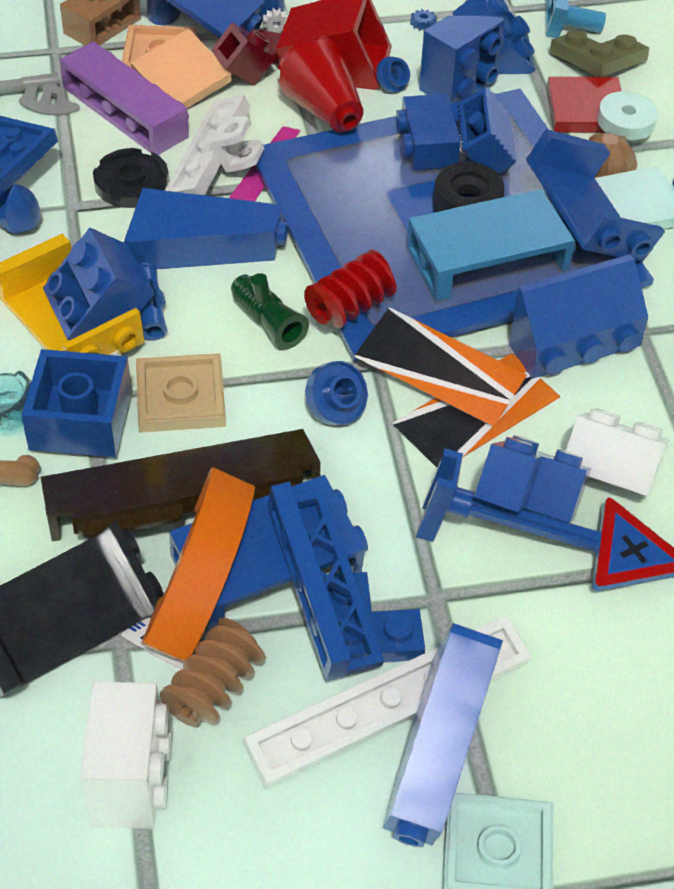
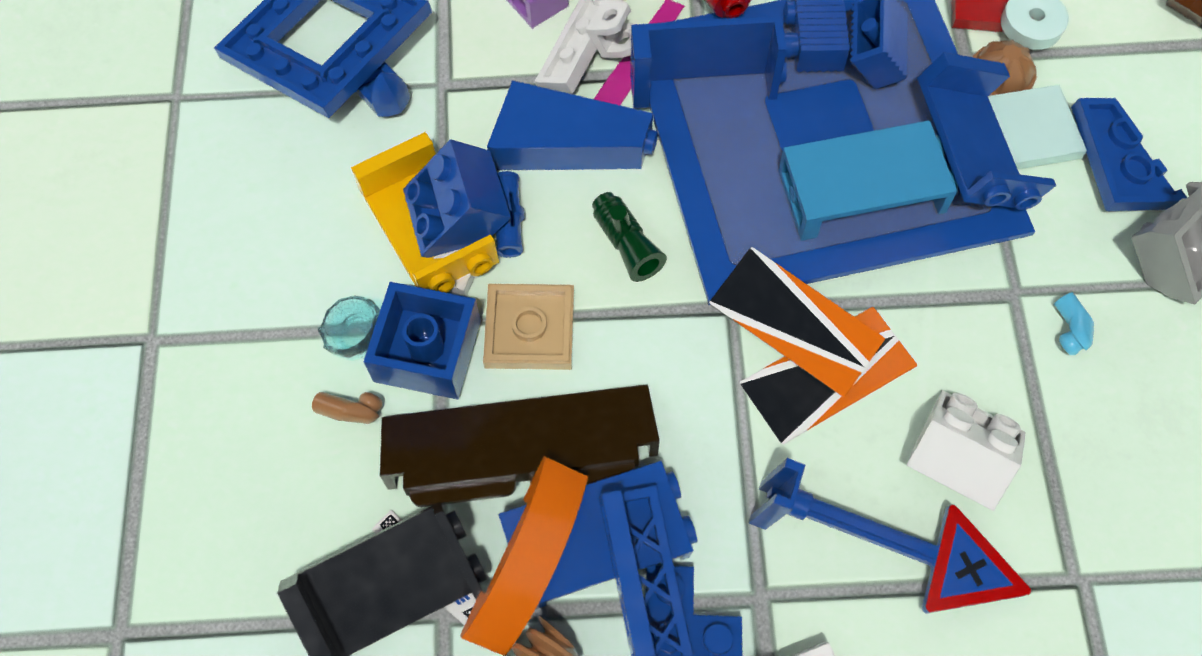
camera: 10 degrees right, 15 degrees up
black tile [93,148,169,208] -> none
red piece [304,249,397,328] -> none
blue plate [305,361,368,426] -> none
black tyre [433,162,505,212] -> none
blue brick [474,435,591,524] -> none
blue slope [509,254,648,379] -> none
none -> blue panel [630,15,792,108]

